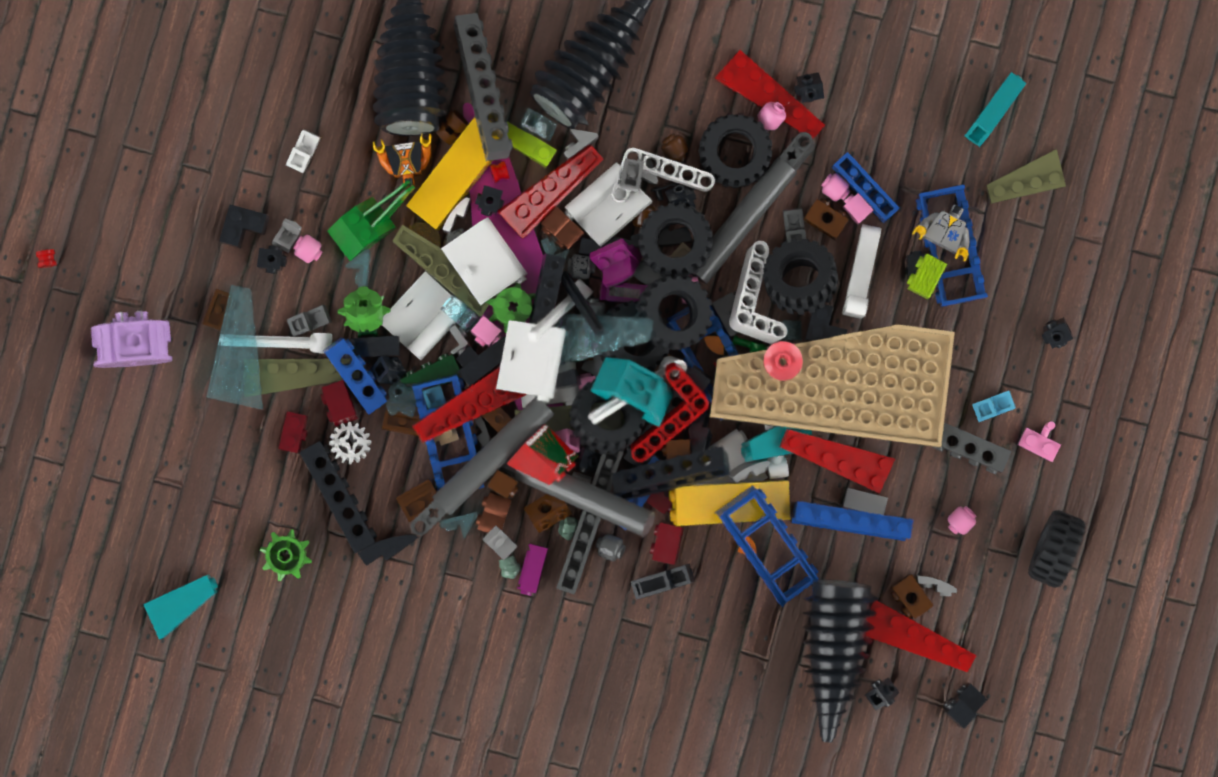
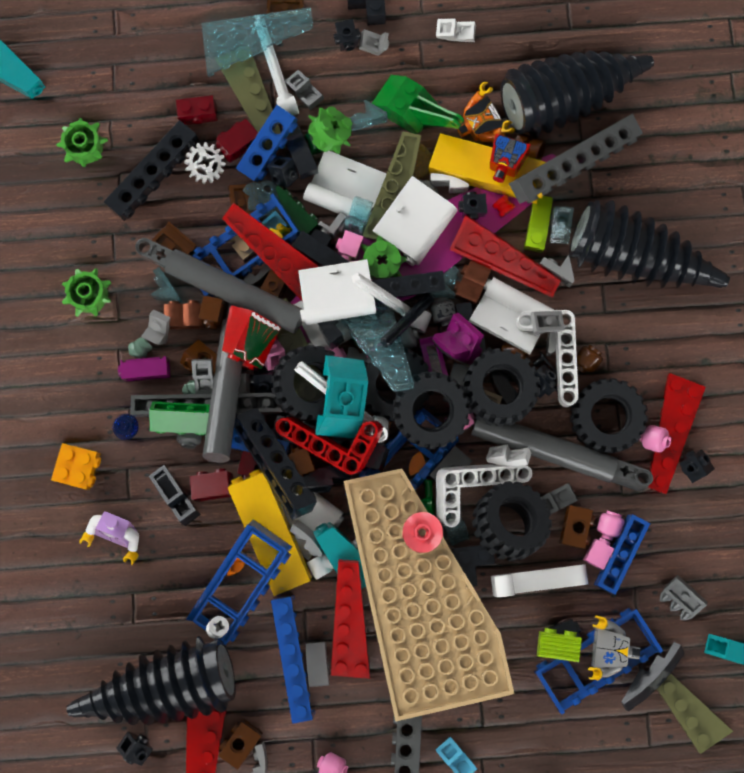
camera: 75 degrees right, 5 degrees down
bright pink head [293,235,323,263] -> none
black slope [357,535,419,566] -> none
none -> light orange plate [51,443,101,490]
none -> bright green brick [62,268,111,317]
none -> torso [79,511,139,565]
none -> clear blue cone [112,414,139,440]
none -> brick [149,402,210,435]
none -> dark grey slope [191,359,214,394]
none -> white wheel [206,616,229,639]
none -> yellow piece [270,223,291,238]
none -> white slope [486,444,531,466]
none -> torso [490,133,530,183]
none -> black slope [621,642,684,711]
none -> dark grey plate [660,575,708,621]

